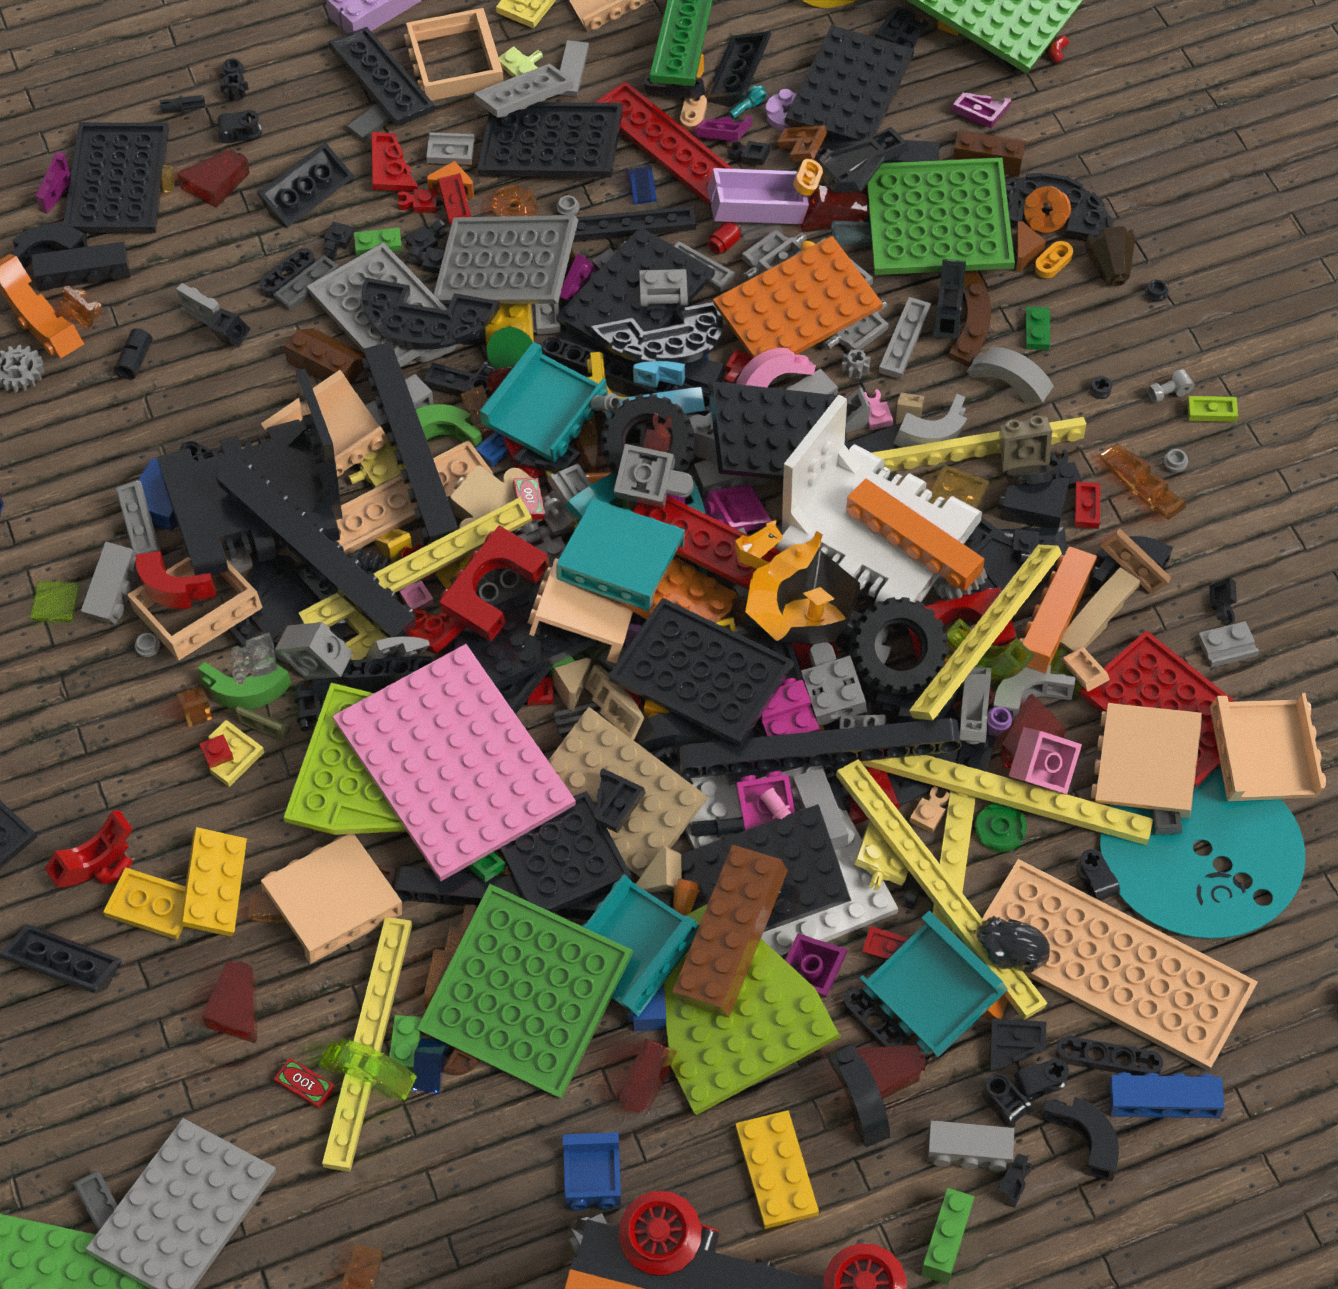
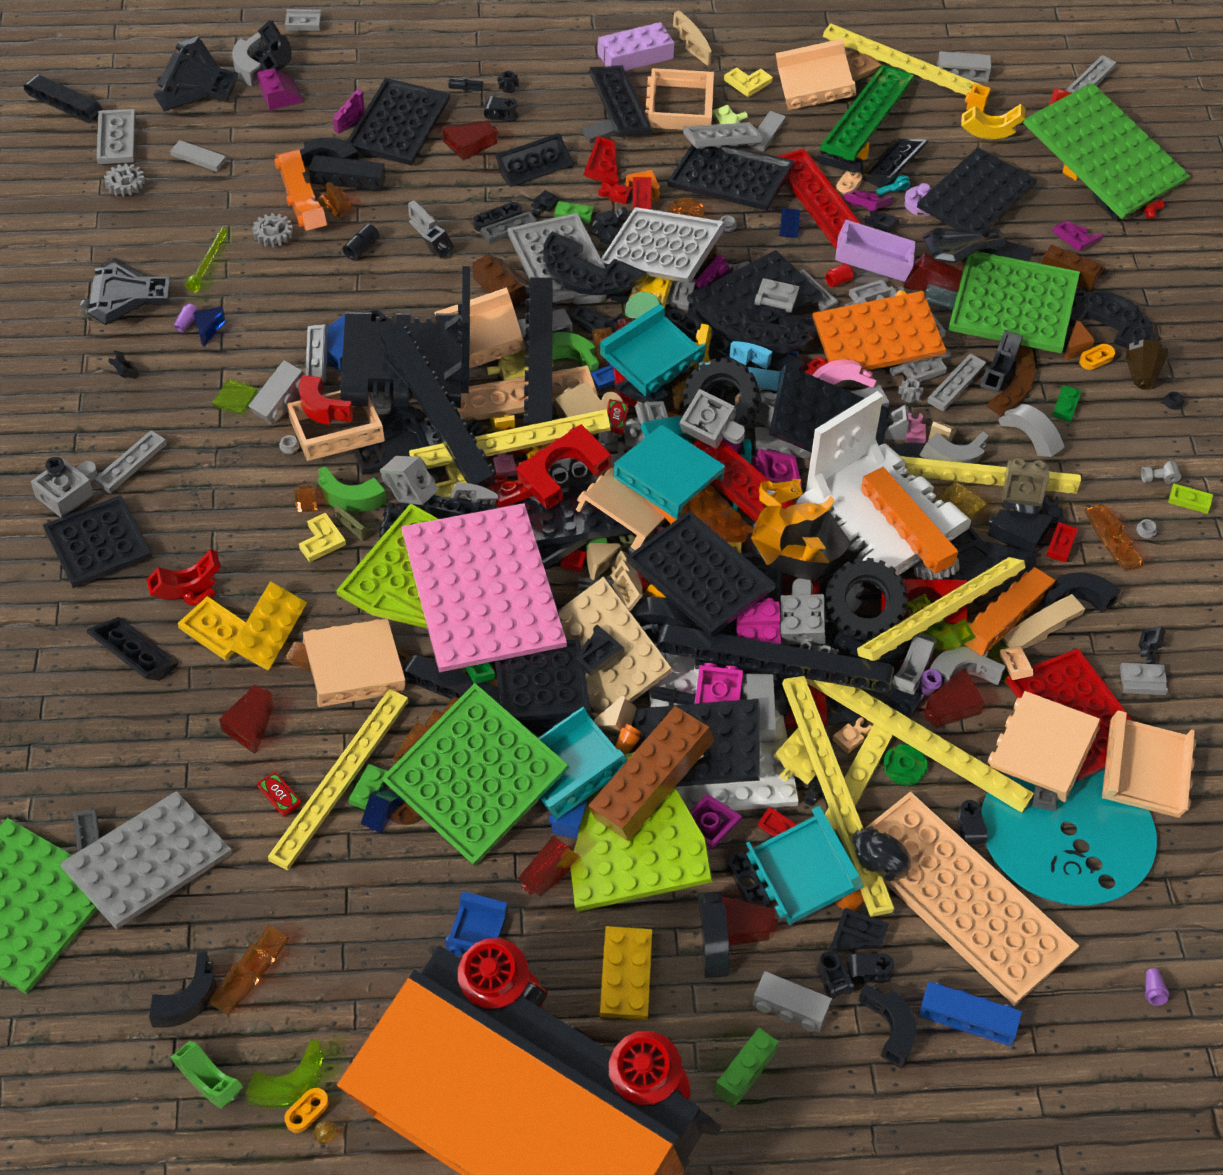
camera: 15 degrees right, 5 degrees down
clear yellow tile [161,164,174,192] -> none
red plate [200,734,234,769] -> none
black plate [221,58,244,77] -> none
clear plate [230,632,277,684] -> none
clear neon green arch [319,1038,417,1100] -> none
light grey plate [426,132,475,165] -> none
black plate [573,206,696,241] -> none
light grey pin [591,393,621,413] -> none
clear red plate [643,413,672,453] -> none
bright pink pin [760,788,791,820] -> none
dark orange plate [777,125,827,162] -> none
light orange plate [793,159,823,196] -> none
black plate [875,5,929,48] -> none
black plate [998,1154,1033,1208] -> none
bright pink brick [1009,727,1082,794] -> none
orange plate [1024,186,1071,233] -> none
black beam [1056,1036,1163,1076] -> none
black bush [1090,376,1112,400] -> none
medium nougat plate [1100,528,1171,594] -> none

